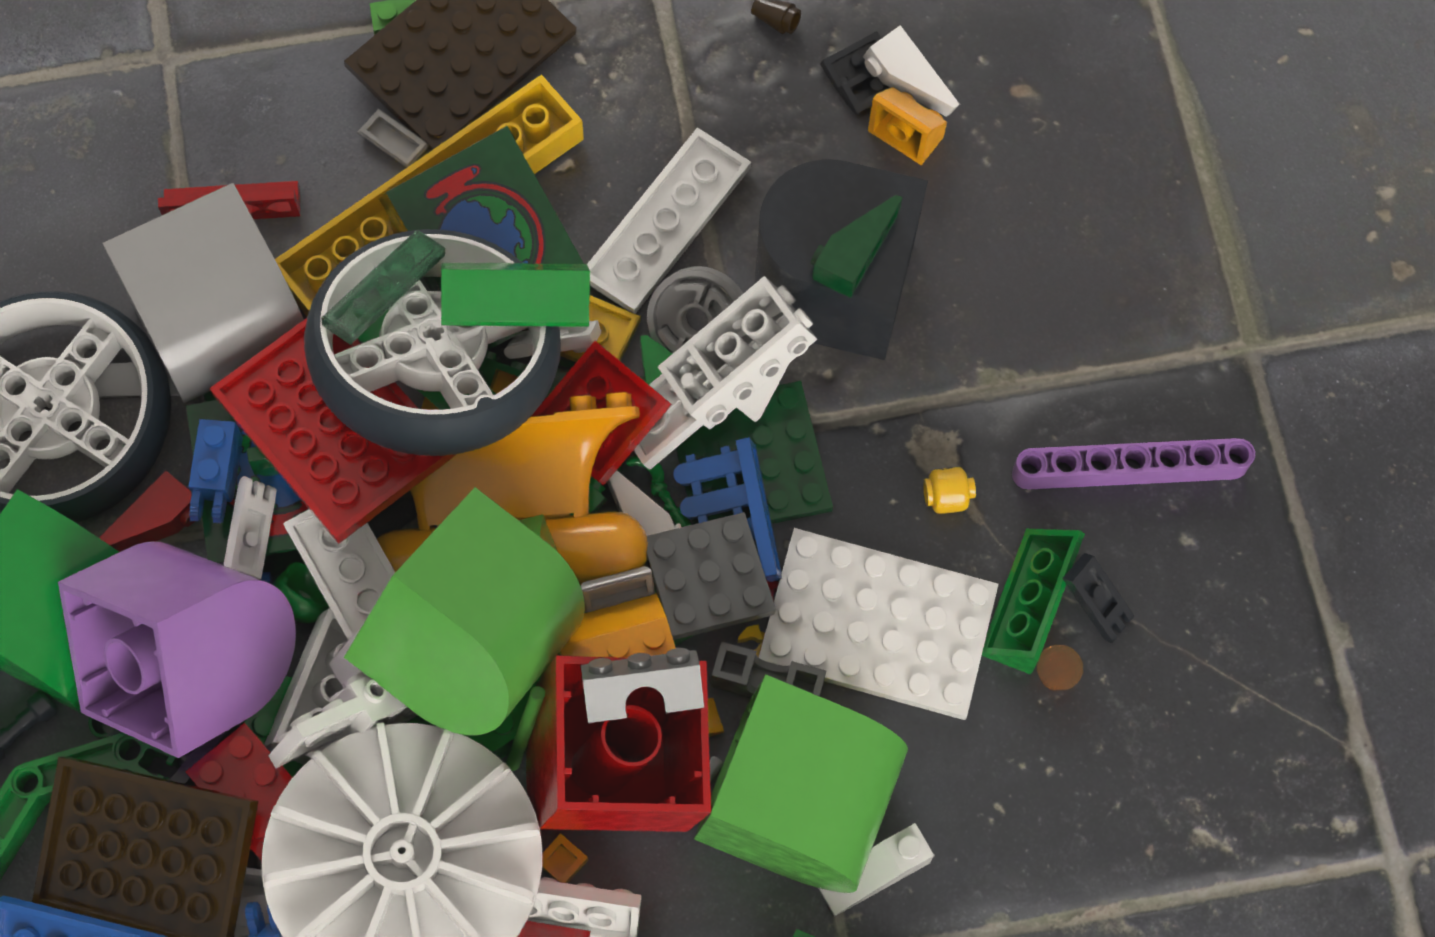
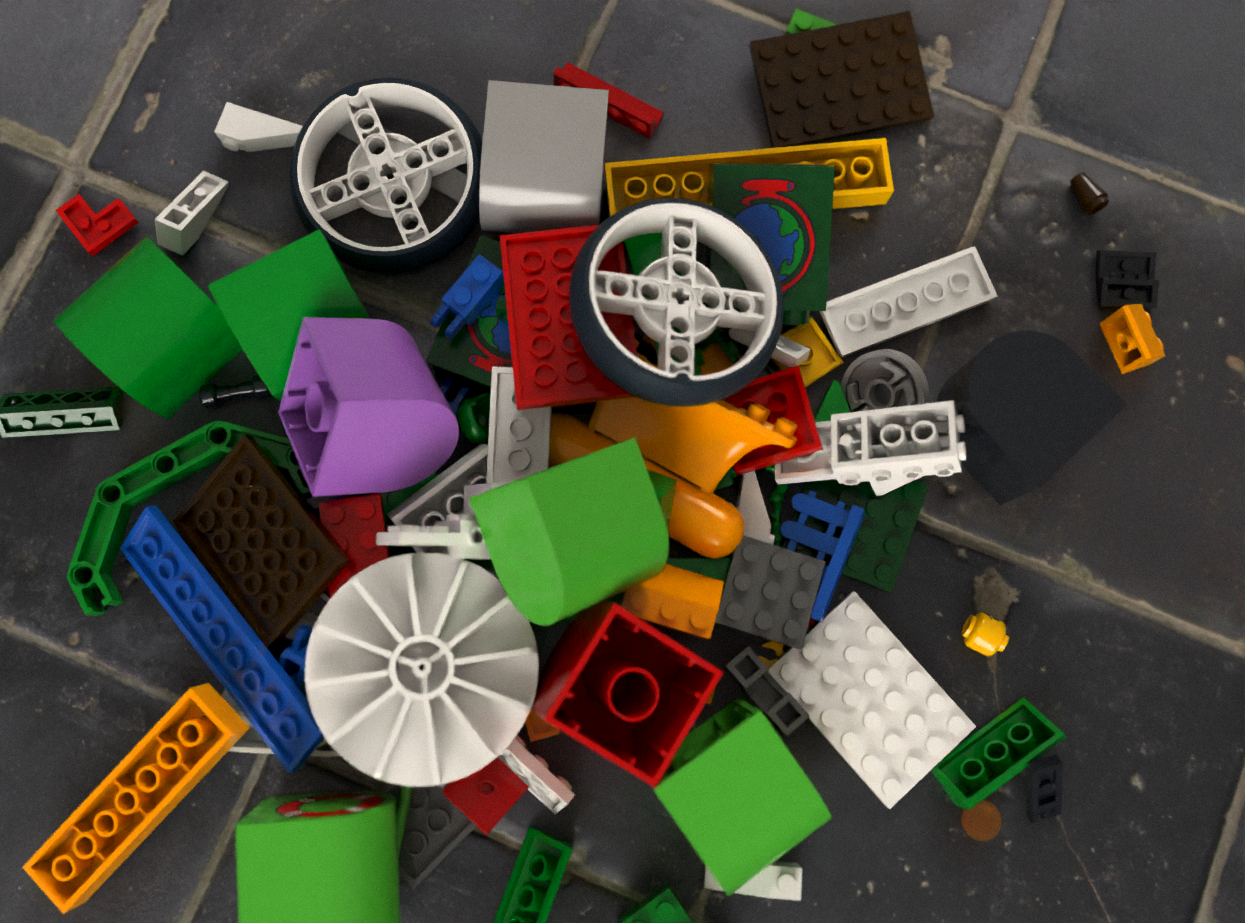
camera: 30 degrees right, 10 degrees up
red slope [99,470,195,552] -> none
white hinge [224,476,277,579] -> none
clear green tile [321,230,445,345] -> none
light grey tile [357,109,429,168] -> none
green slope [441,263,590,327] -> none
bright green bar [506,686,545,771] -> none
light grey tile [581,566,655,612] -> none
arch [581,648,704,723] -> none
dark green slope [811,195,903,298] -> none
white slope [863,25,959,117] -> none
medium lavender beam [1012,438,1255,489] -> none

